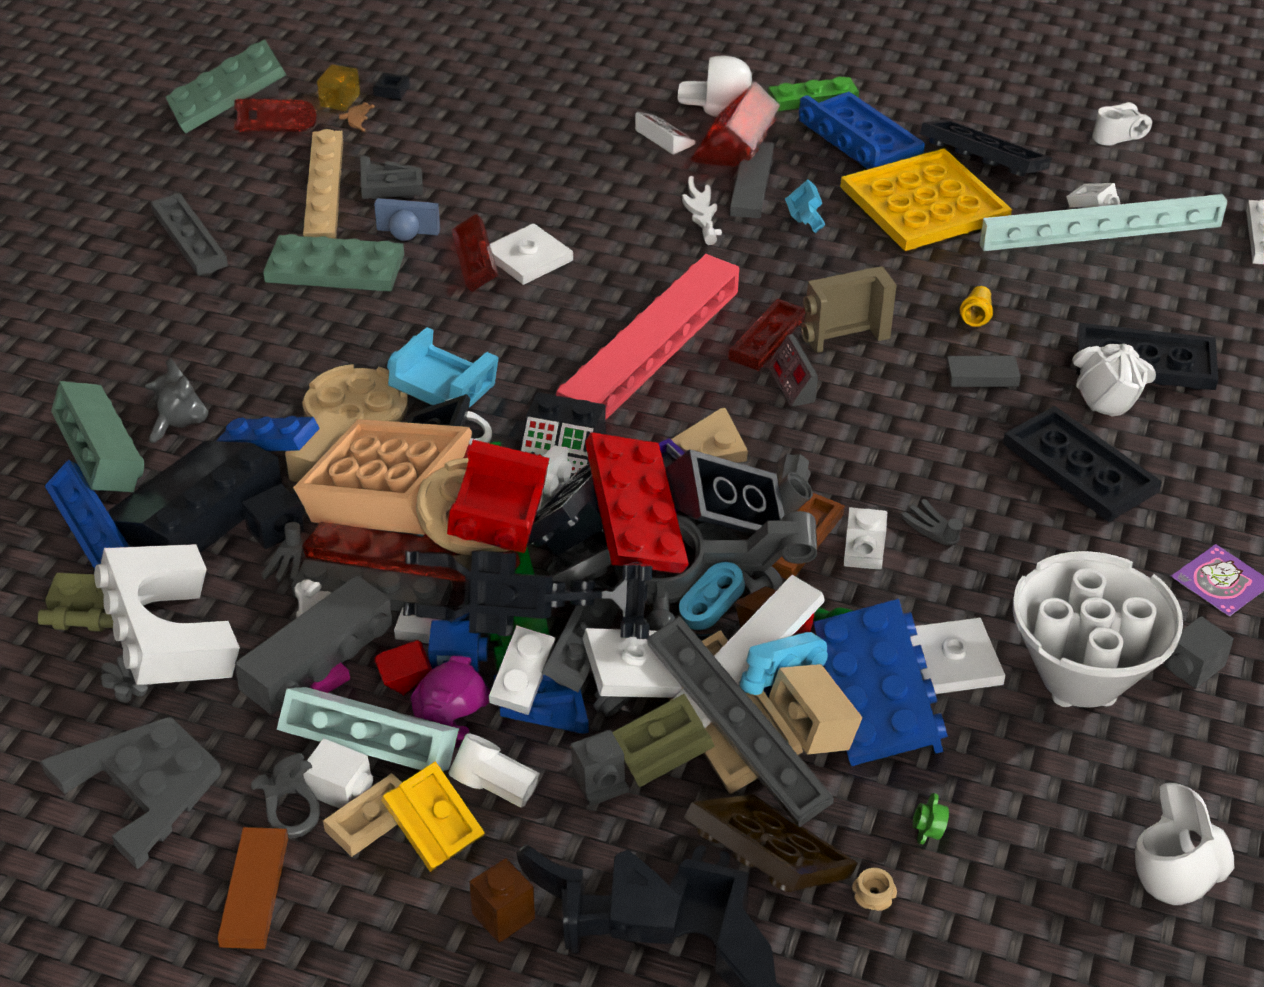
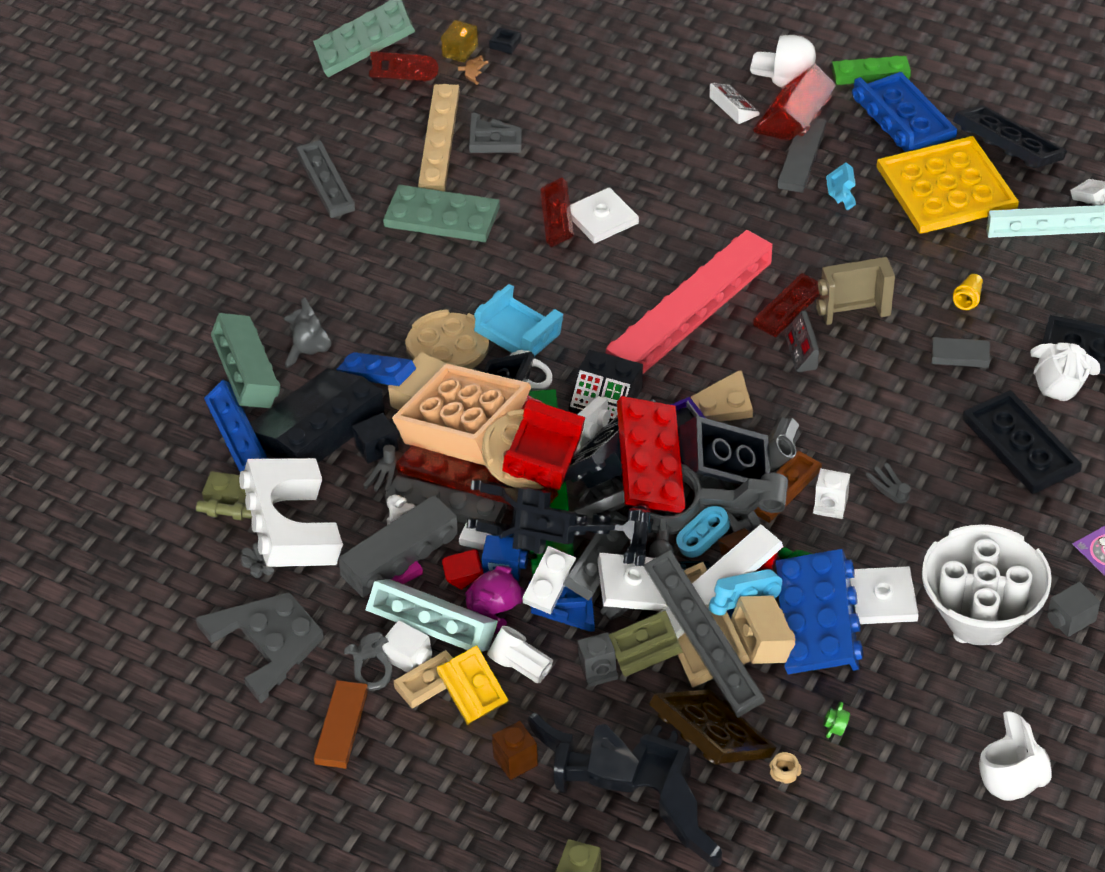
camera: 10 degrees right, 5 degrees up
sand blue tile [374,198,440,241] -> none
white piece [682,176,722,245] -> none

